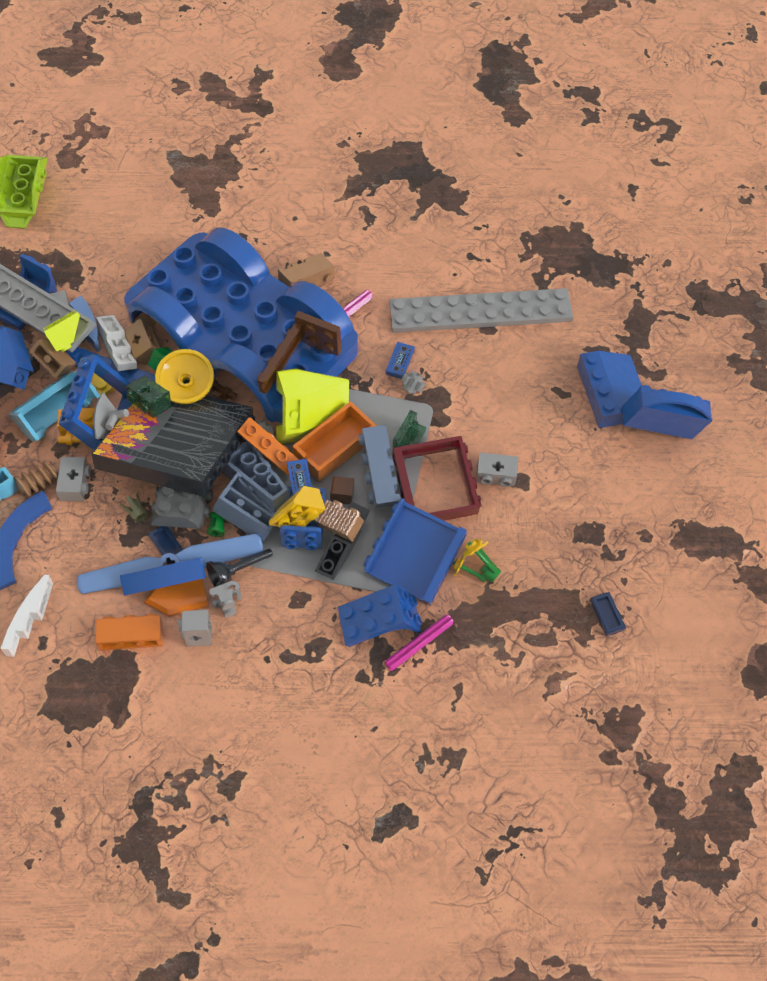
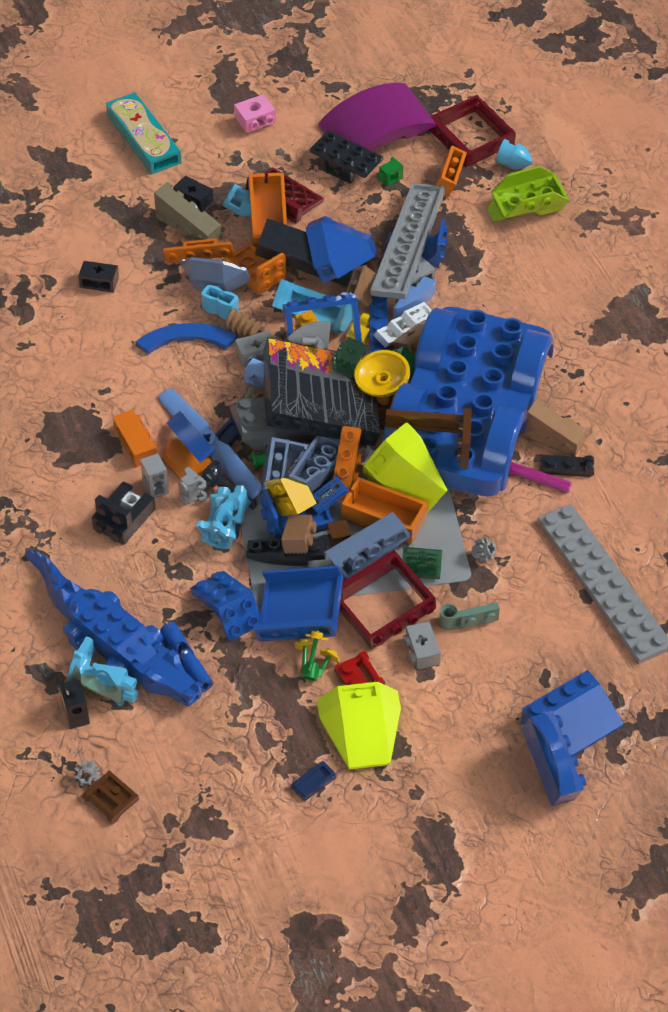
camera: 70 degrees right, 10 degrees down
white slope [1,574,53,657] -> none
neon yellow slope [43,309,80,352] -> none
dark pink axle [385,614,453,671] -> none
blue tile [386,342,415,379] -> none
none -> blue animal [25,550,202,707]
none -> black torso [59,679,90,729]
none -> medium azure hips [68,636,139,706]
none -> light grey gear [74,759,100,786]
none -> reddish brown plate [82,770,139,824]
none -> black brick [92,481,156,545]
none -> blue piece [160,622,213,692]
none -> medium azure hips [196,485,251,549]
none -> light blue brick [244,358,264,390]
none -> neon yellow wedge [317,682,401,770]
none -> red plate [334,651,385,685]
none -> sand green plate [439,602,500,630]
none -> black plate [541,455,594,477]

